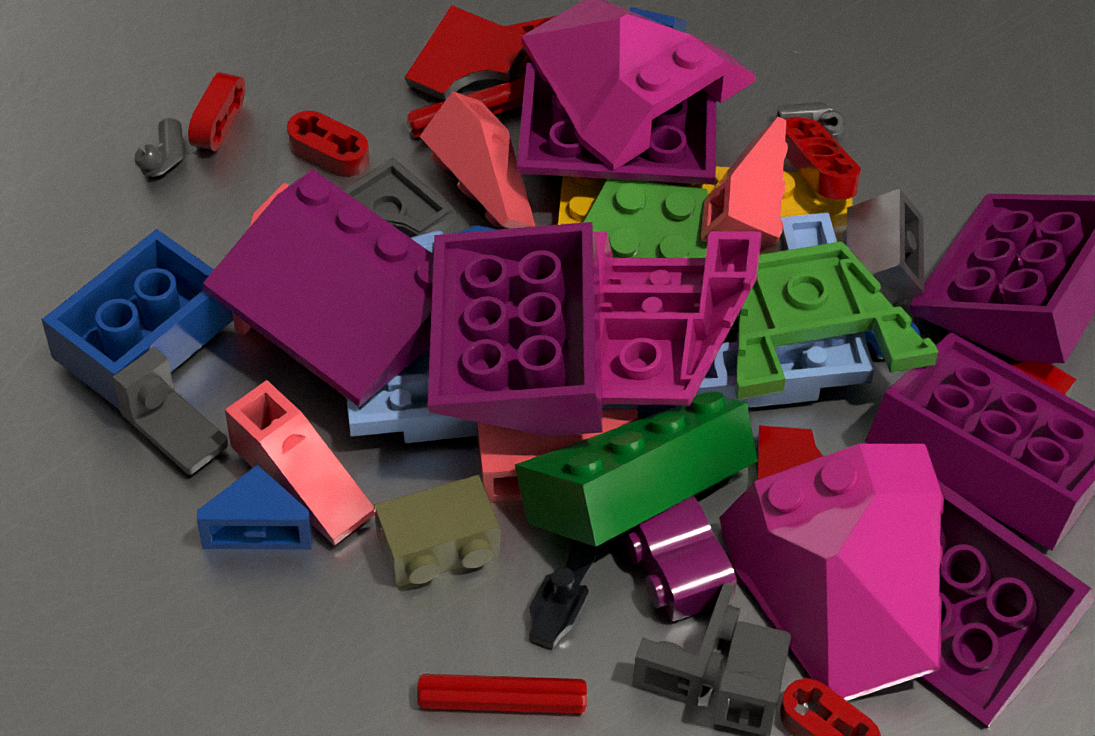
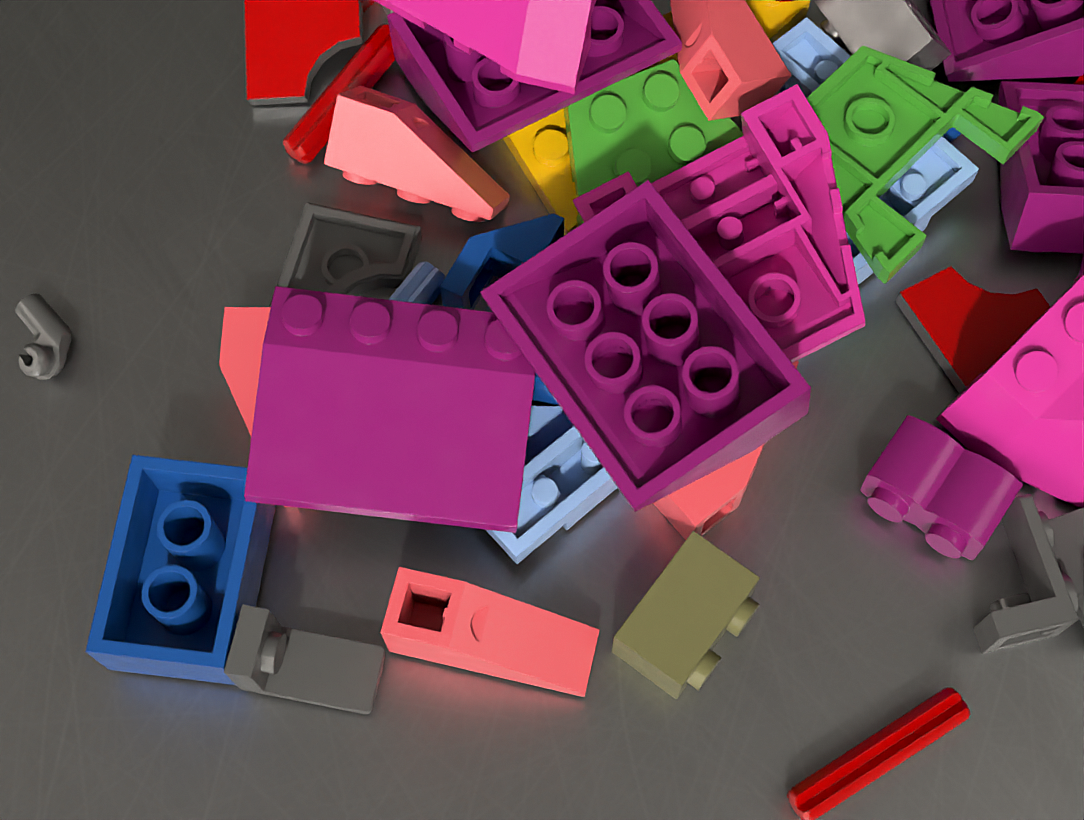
camera: 30 degrees left, 15 degrees up
red beam [188,72,245,152] -> none
blue slope [197,465,313,550] -> none
red beam [287,111,369,177] -> none
green wedge [515,392,758,547] -> none
black piece [529,539,600,649] -> none

